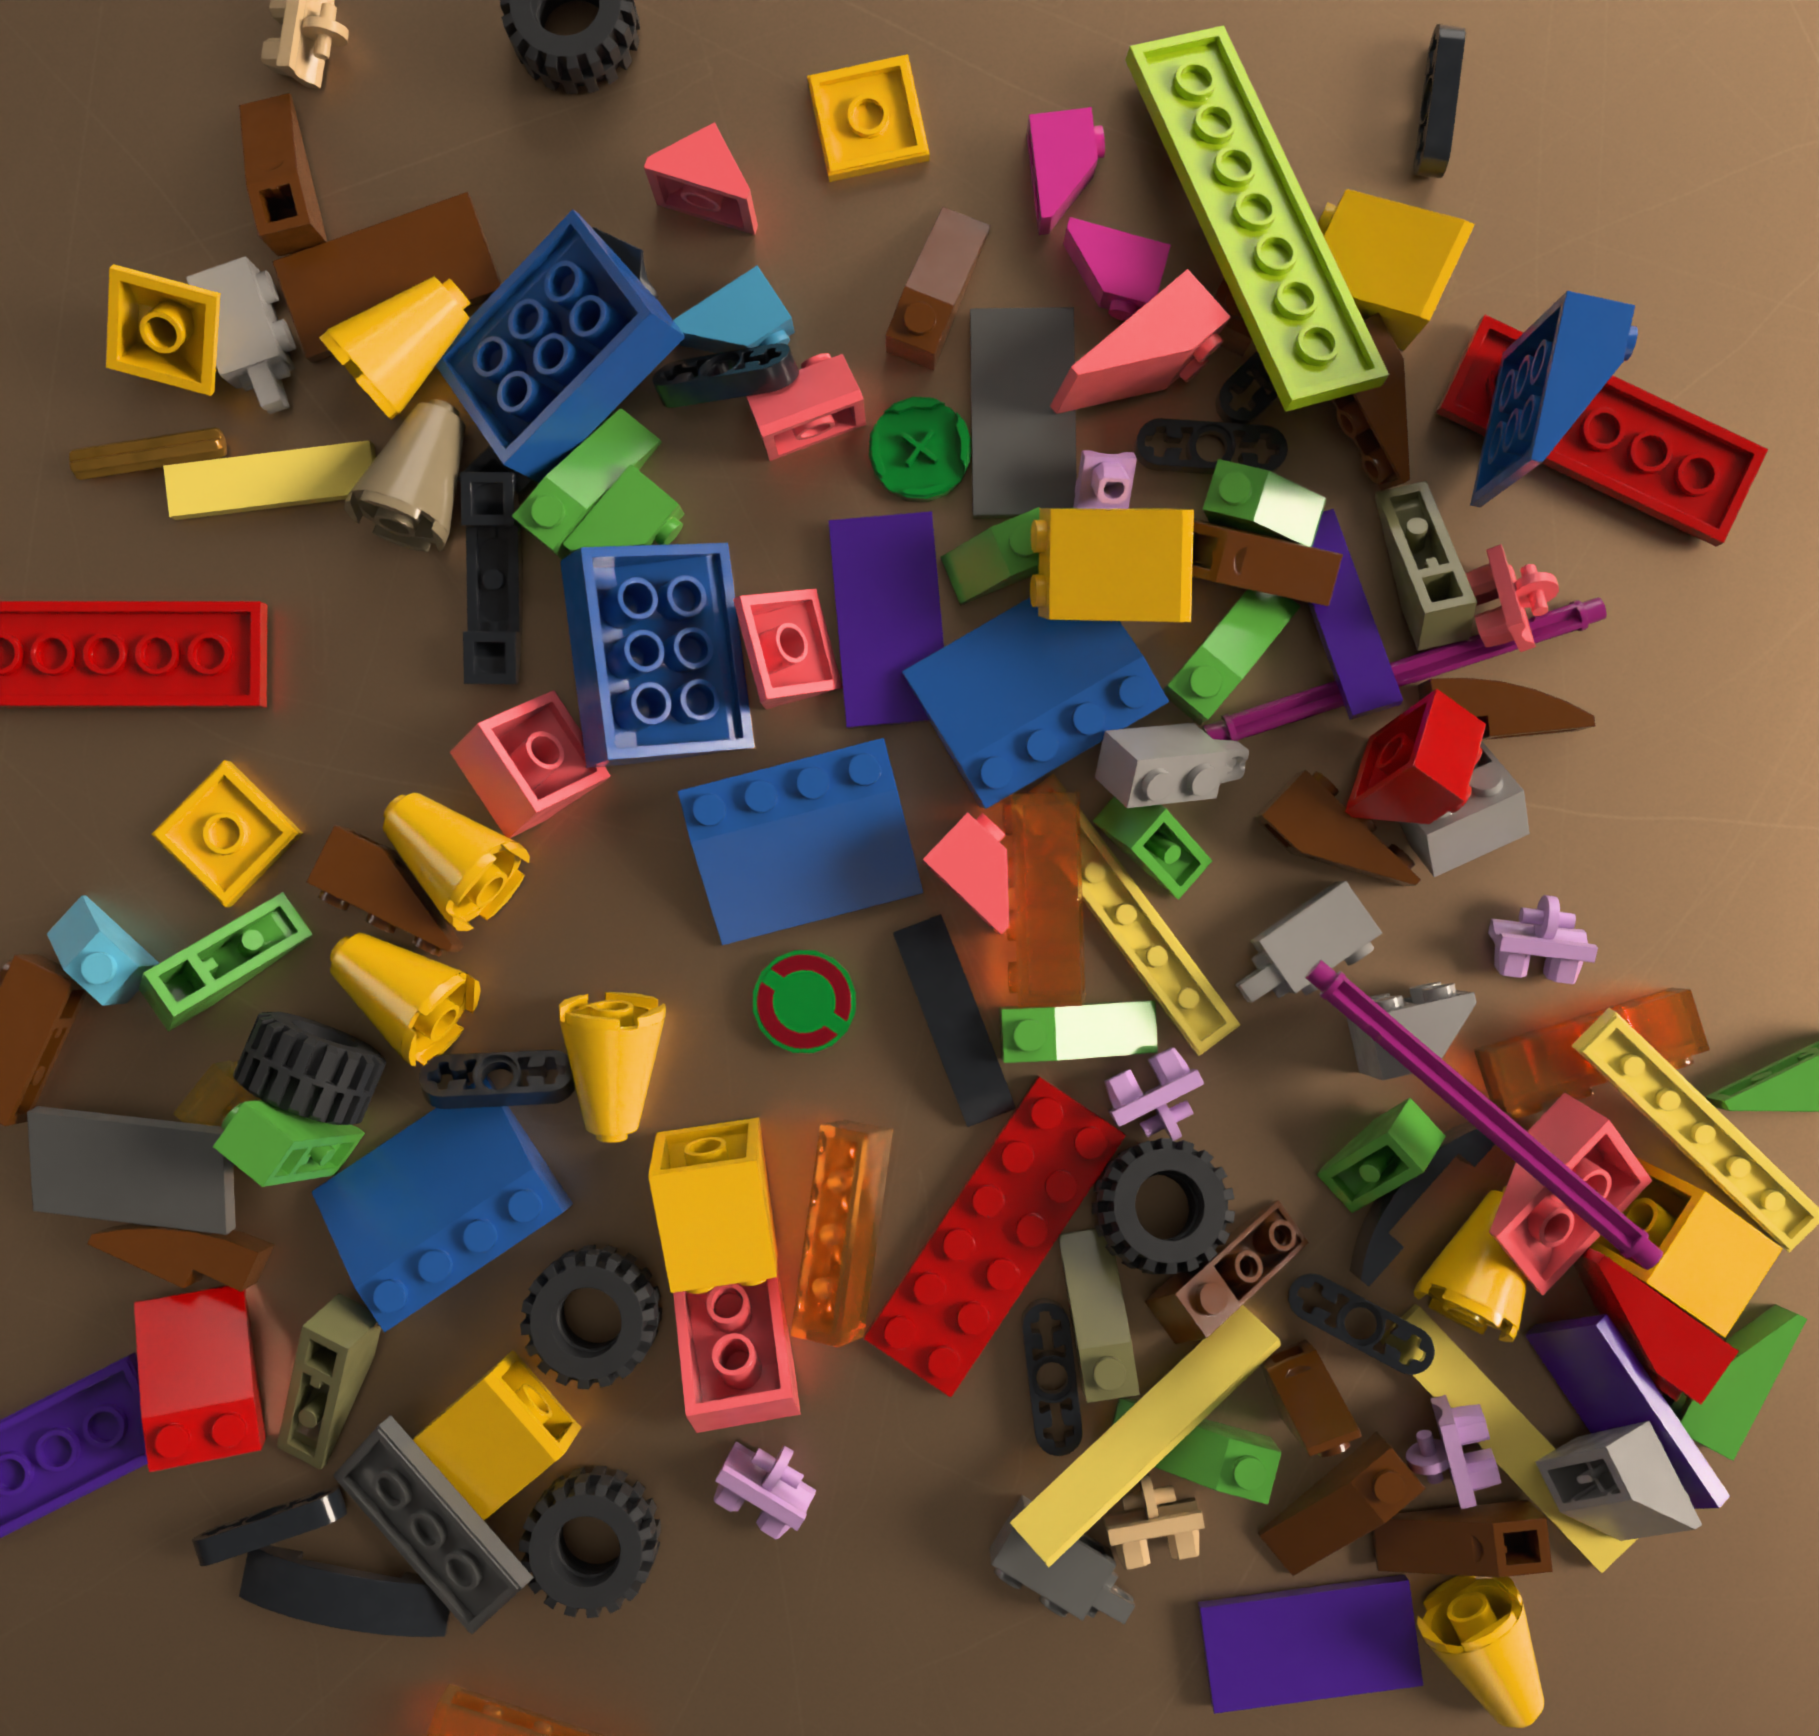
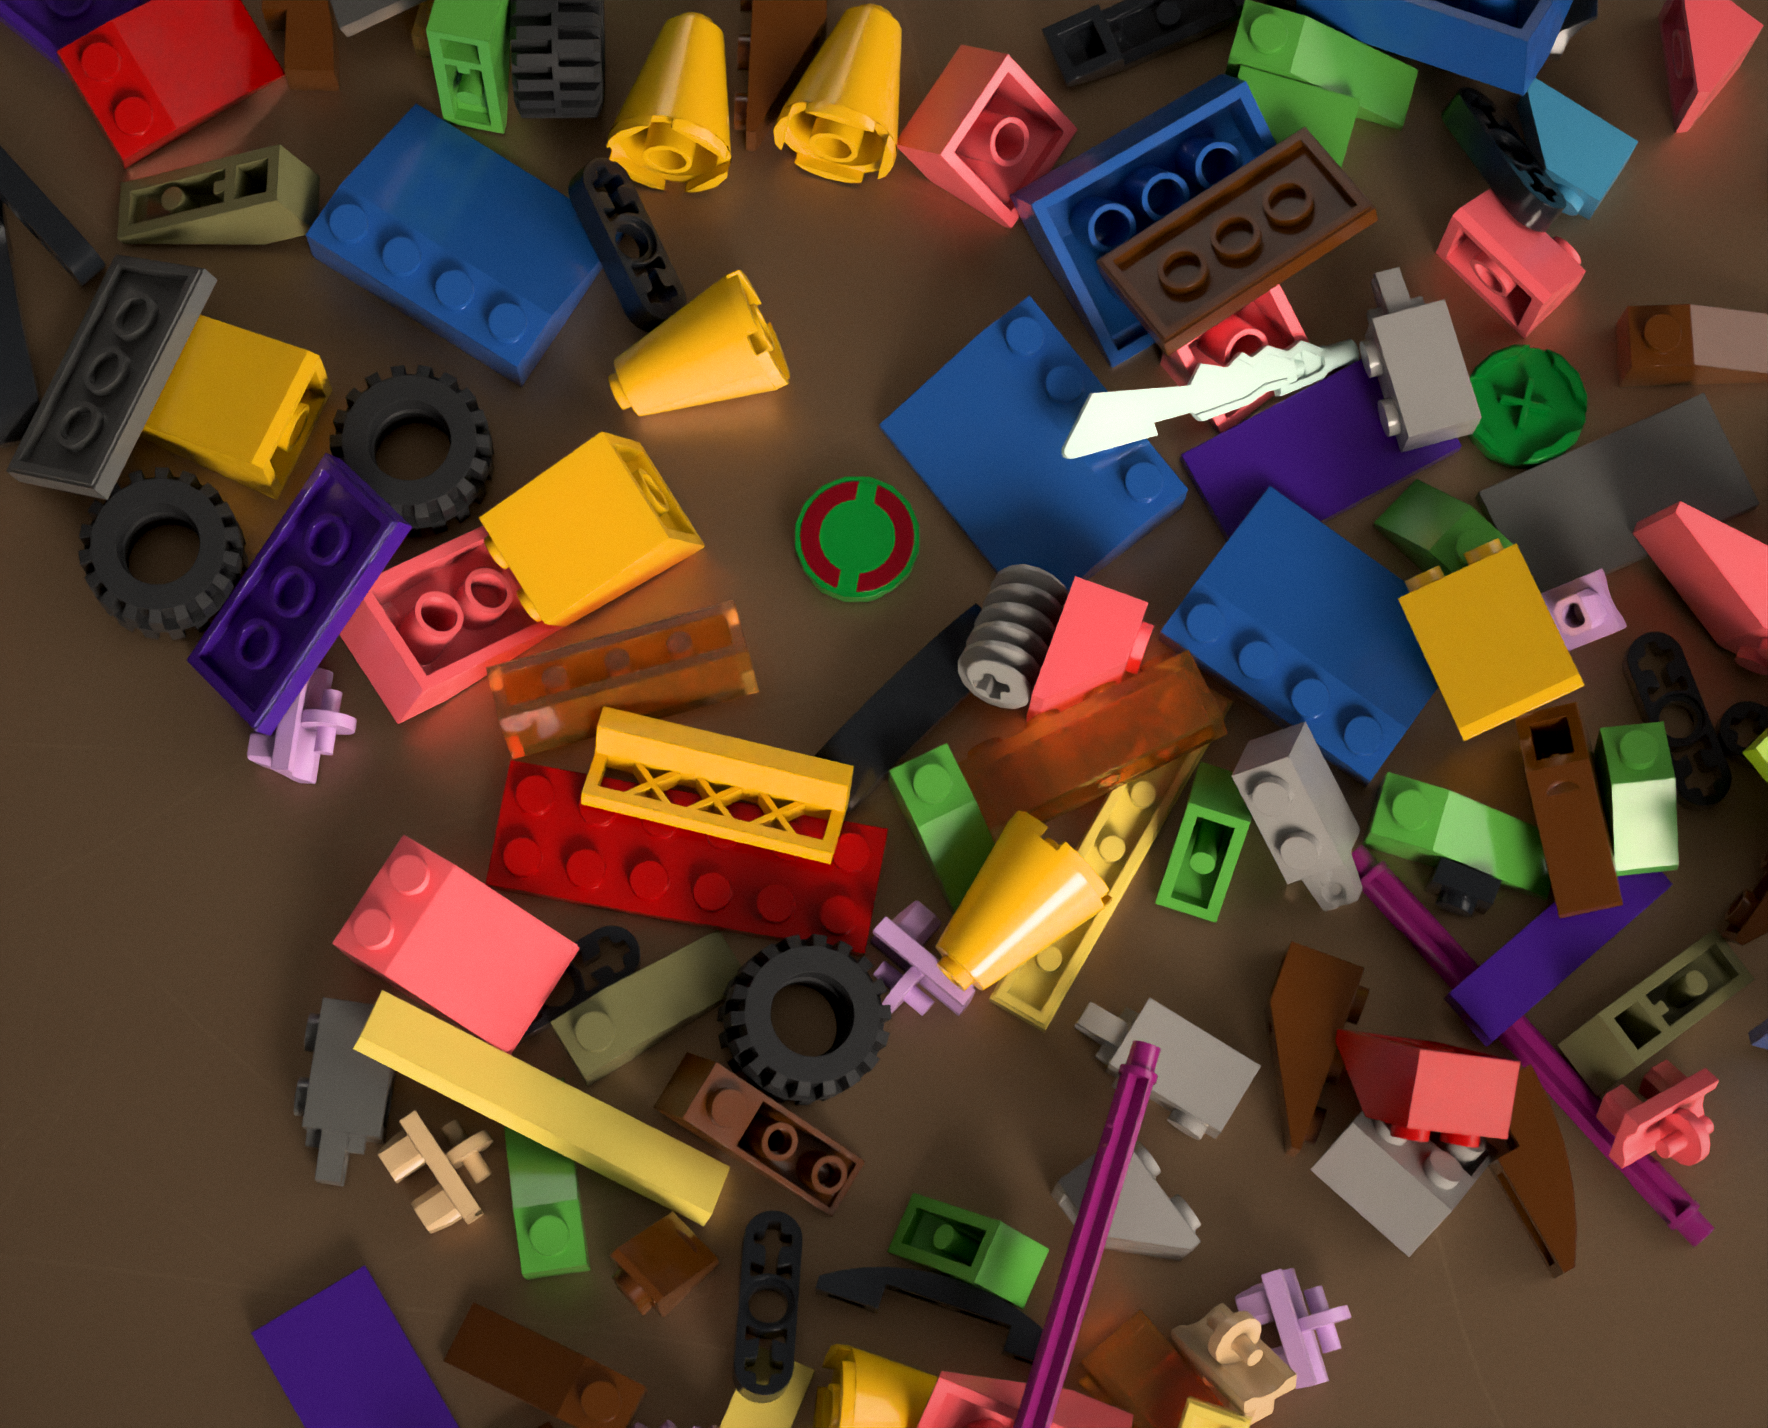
camera: 60 degrees right, 10 degrees down
none -> dark purple tile [187,453,412,736]
none -> coral slope [332,835,580,1055]
none -> yellow fence [581,706,854,864]
none -> yellow cone [935,810,1113,991]
none -> light grey piece [958,564,1069,709]
none -> light aqua sword [1061,339,1359,459]
none -> reddish brown tile [1096,127,1378,356]
none -> tan hips [1170,1303,1297,1424]
none -> light grey hinge [1359,267,1482,453]
none -> black plate [1424,857,1502,917]

